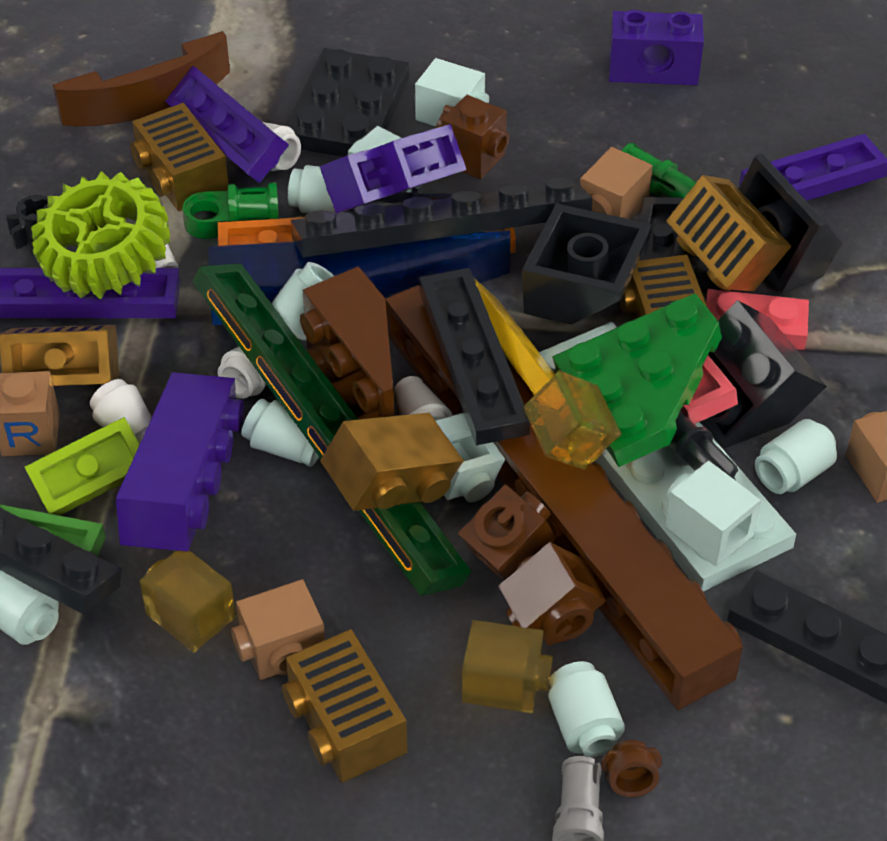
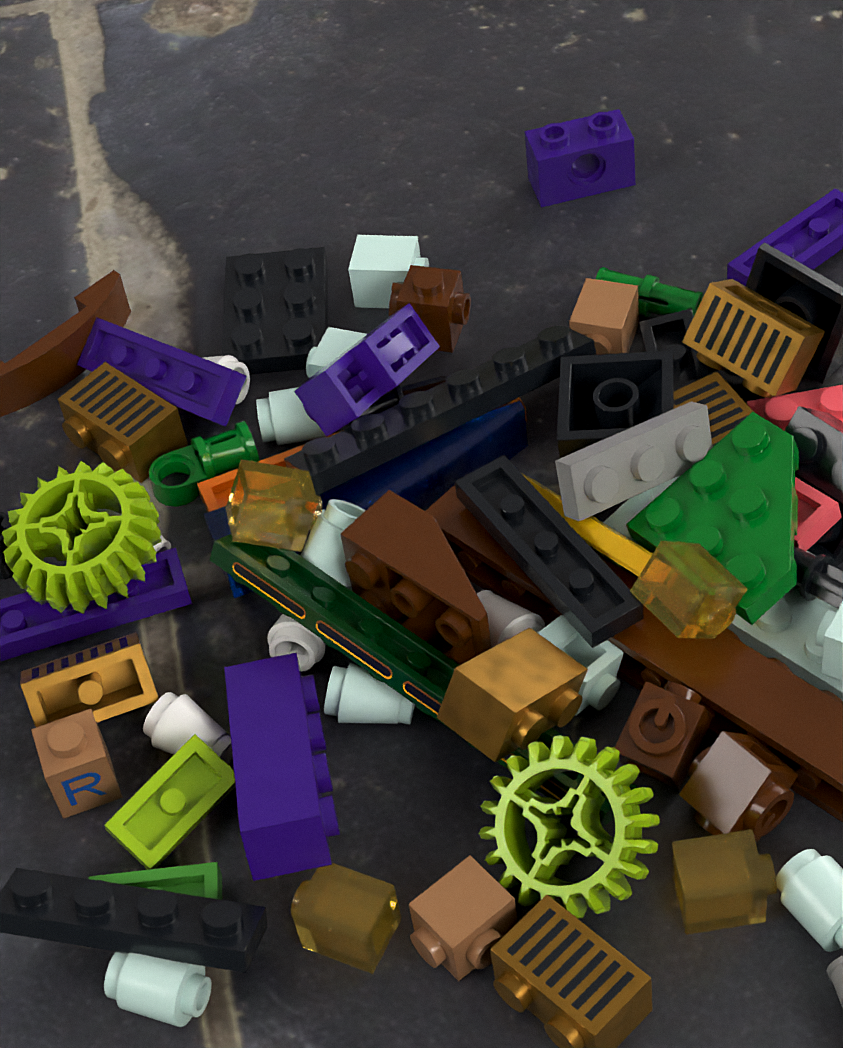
camera: 10 degrees left, 0 degrees up
none -> clear yellow brick [225,459,322,552]
none -> lime gear [478,736,660,919]
none -> light grey plate [555,401,713,521]

